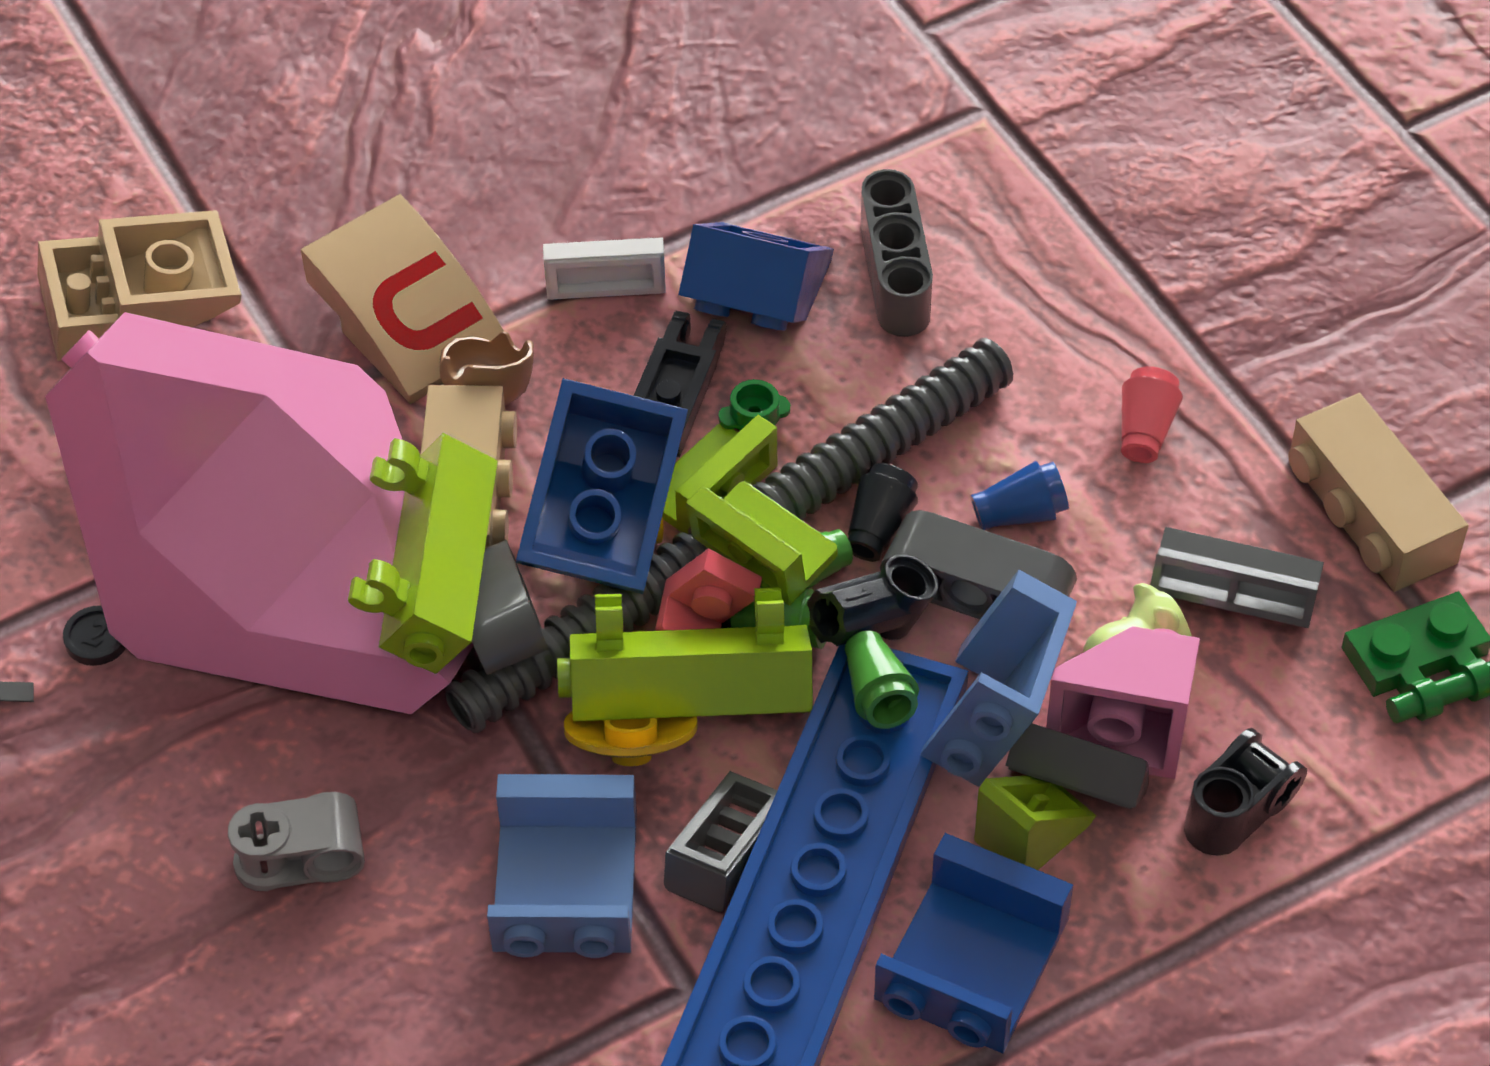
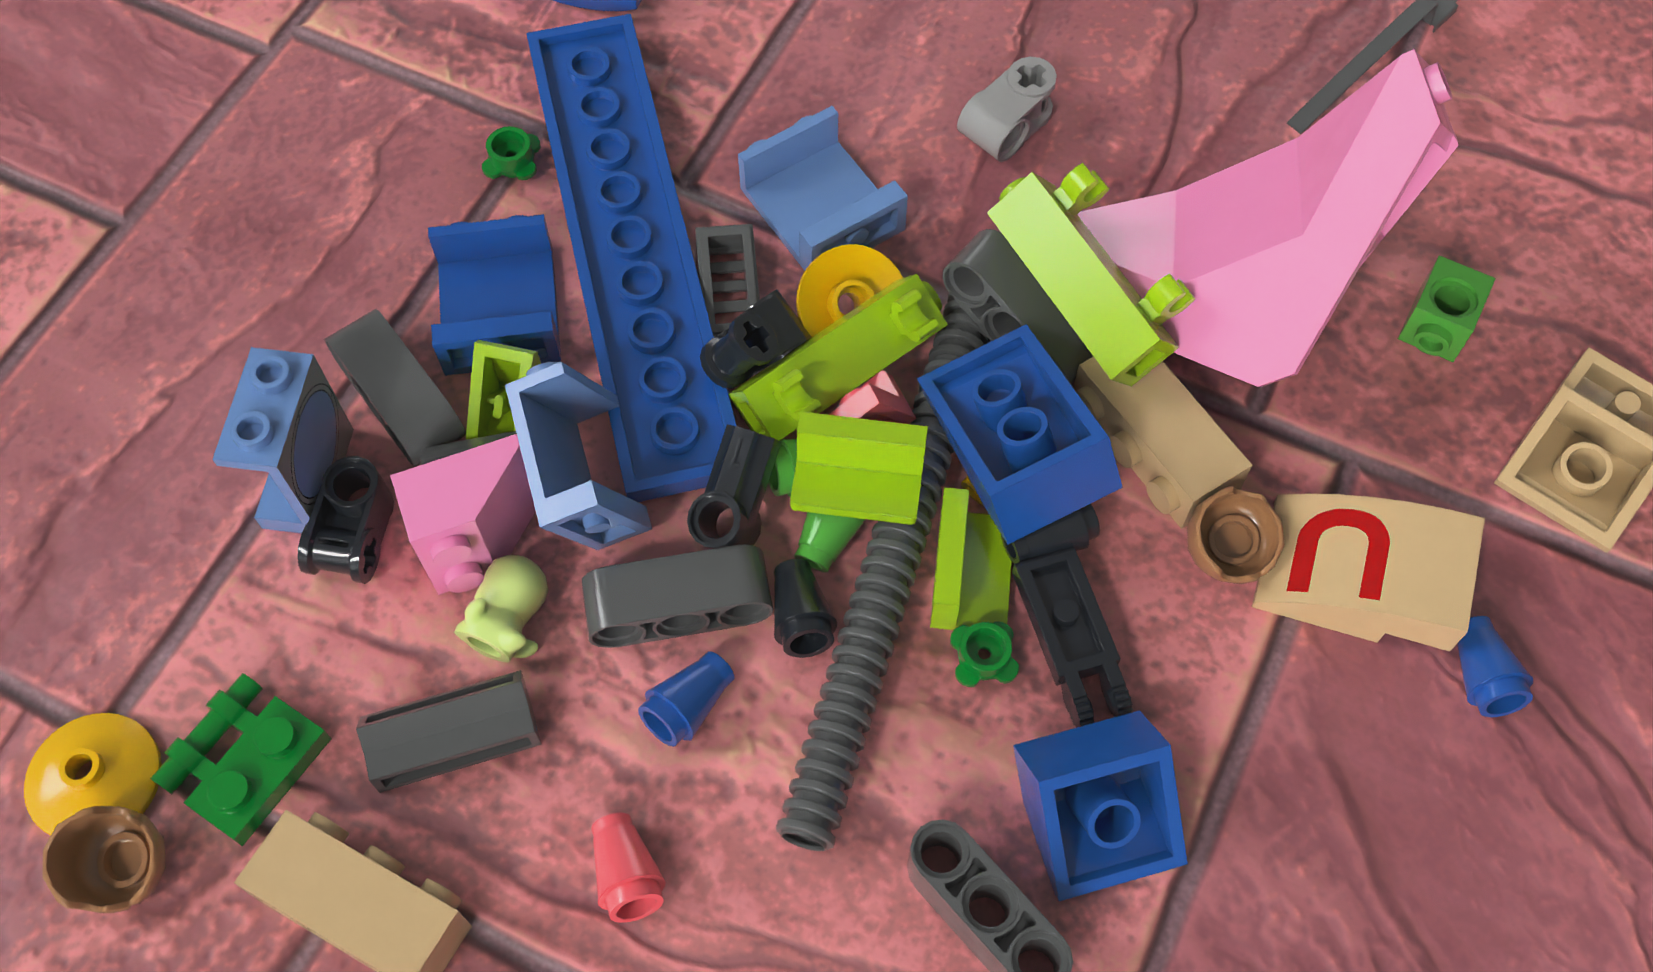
camera: 145 degrees right, 10 degrees up
white tile [543,237,666,300] -> none
bright green cone [844,631,919,729] -> none
none -> medium blue panel [212,347,354,533]
none -> dark grey beam [324,309,466,467]
none -> black piece [700,289,812,389]
none -> blue cone [1457,616,1533,717]

